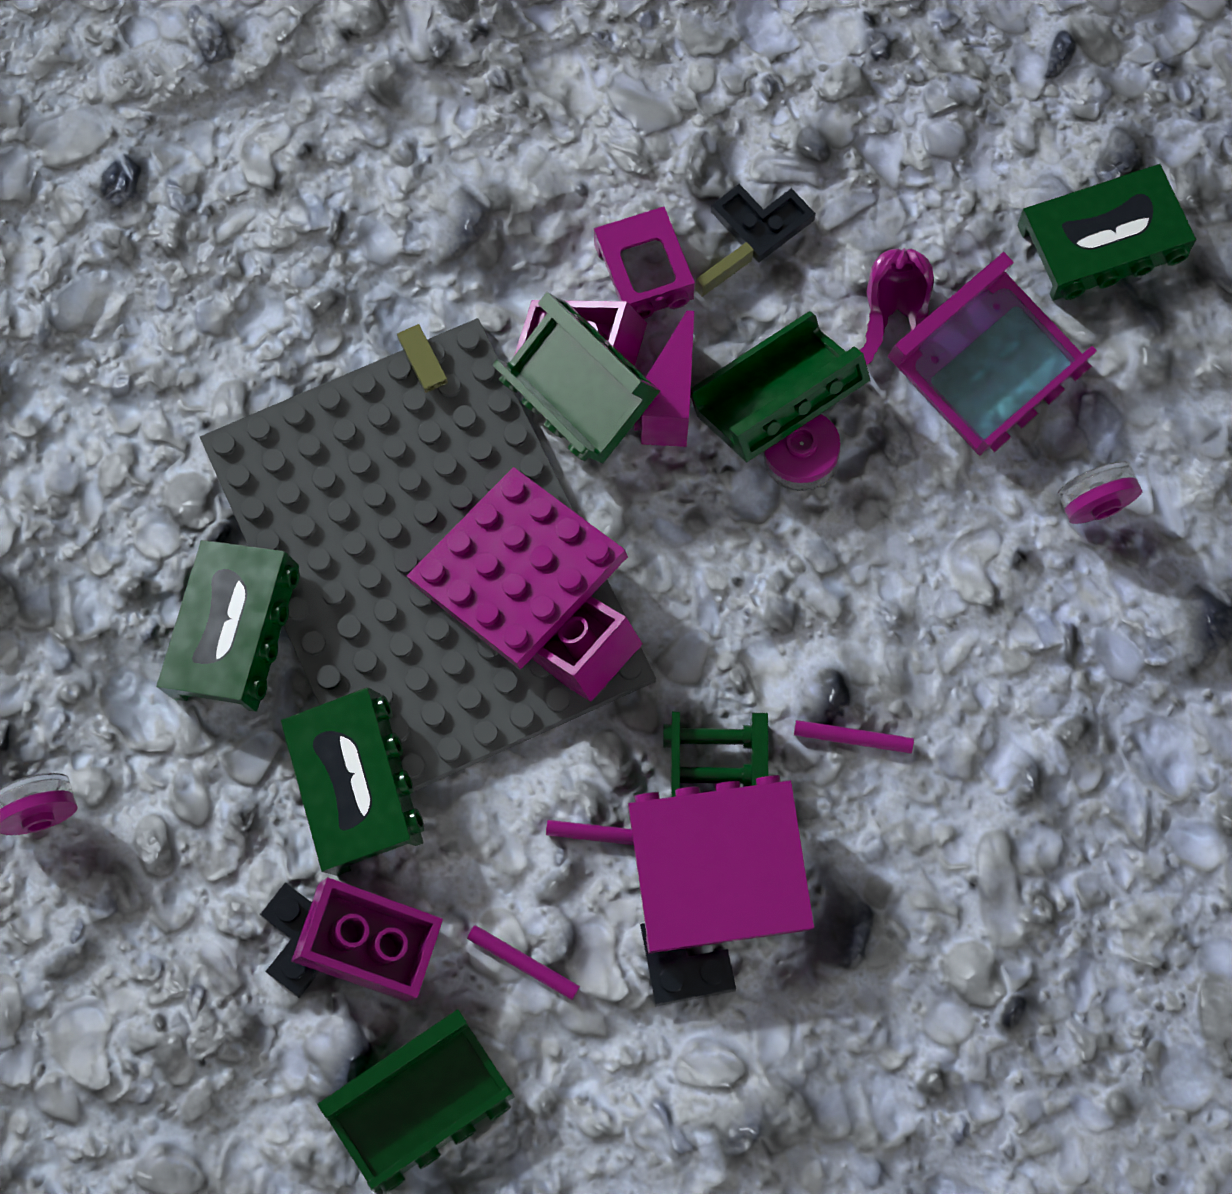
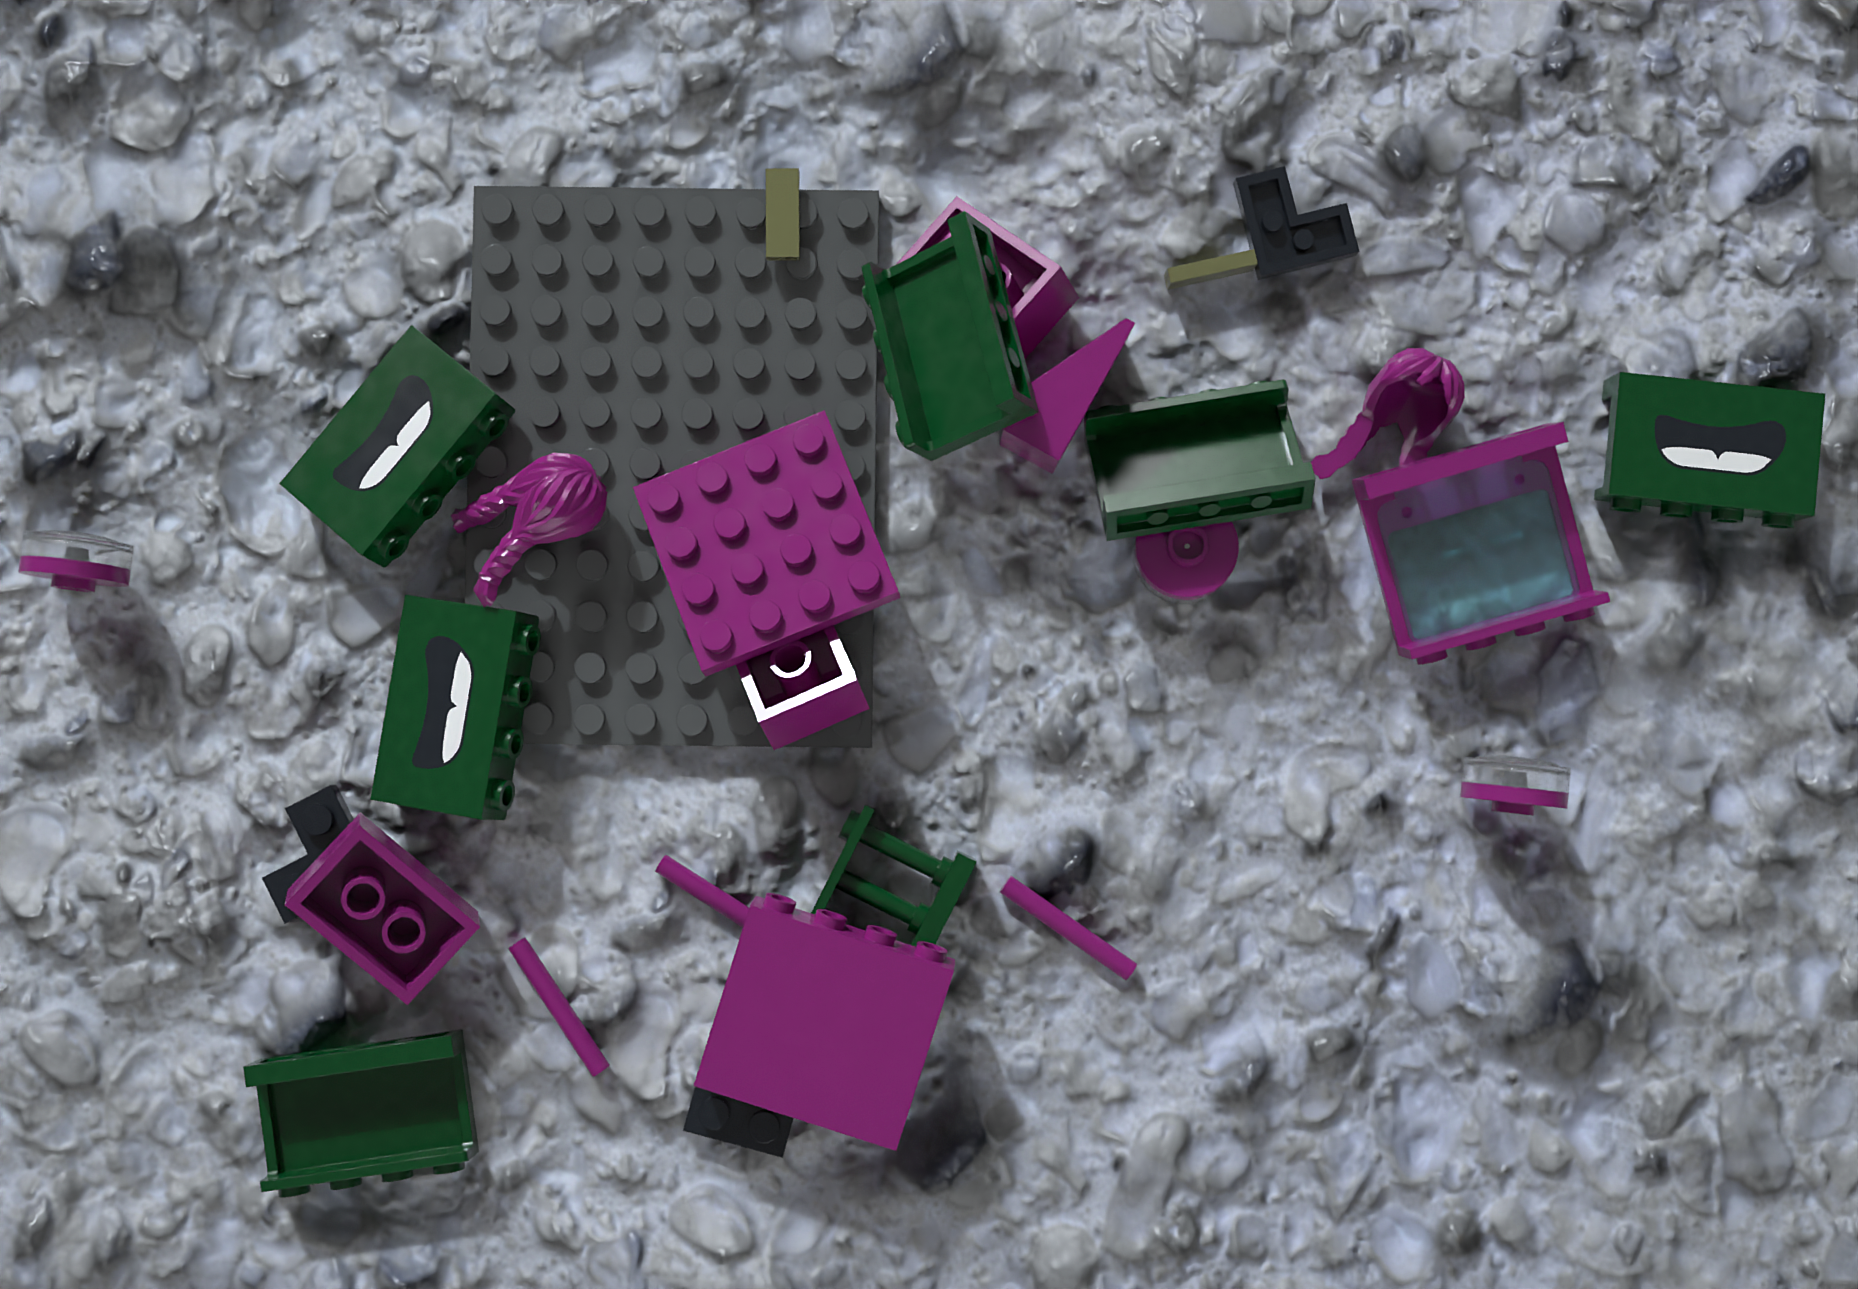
camera: 25 degrees right, 15 degrees up
magenta window [594,206,695,319] -> none
none -> magenta hair [450,453,608,607]

